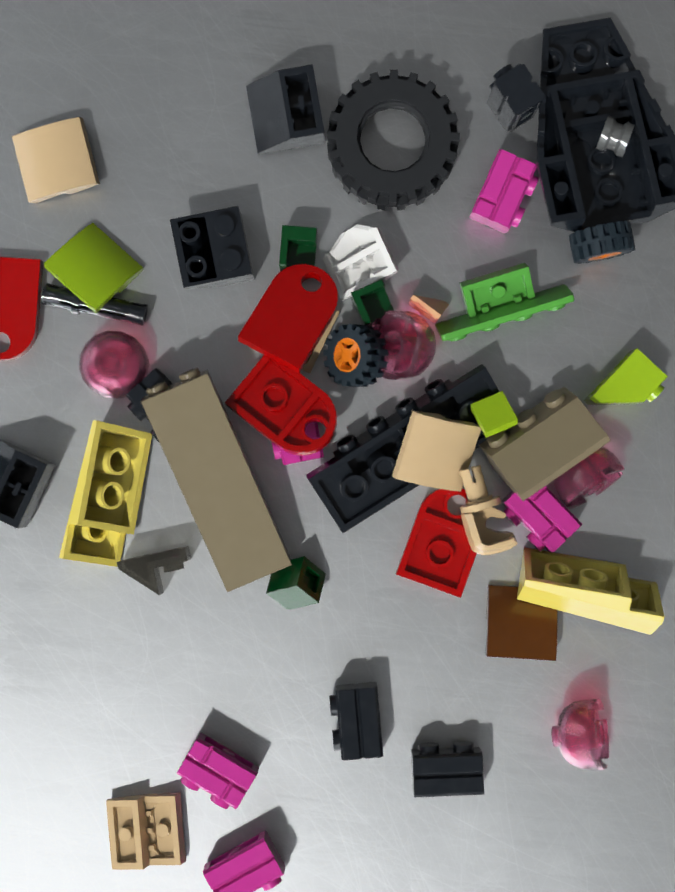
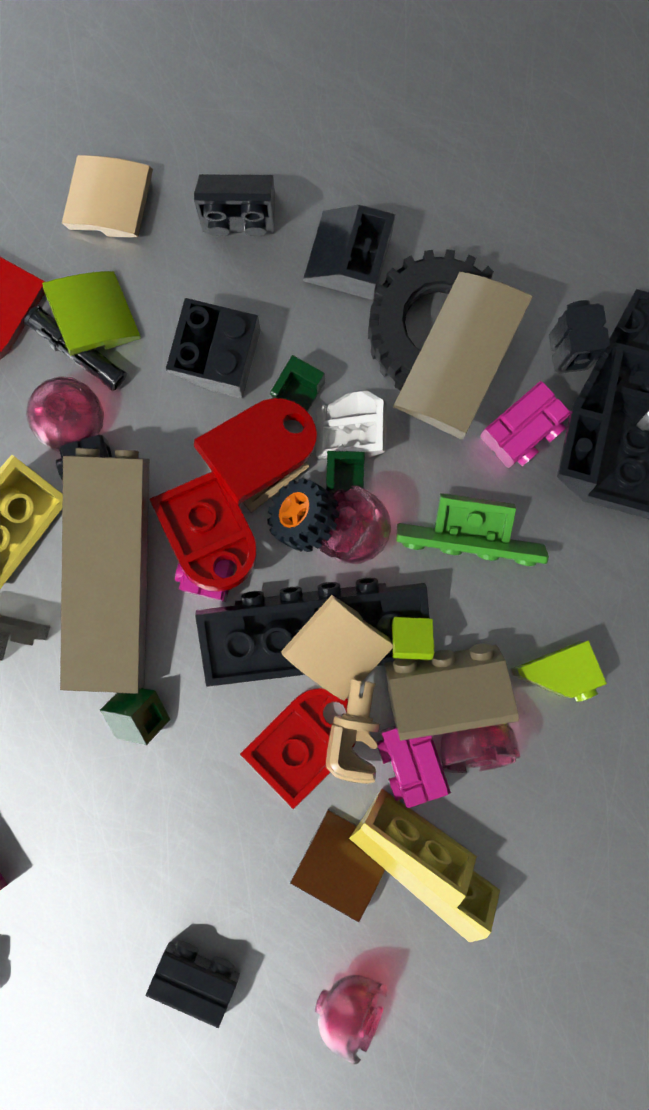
camera: 20 degrees right, 5 degrees down
black brick [329,682,383,761] -> none
slope [409,295,449,323] -> none
black wheel [569,221,635,264] -> none
none -> black slope [194,174,275,237]
none -> dark tan slope [393,272,533,440]

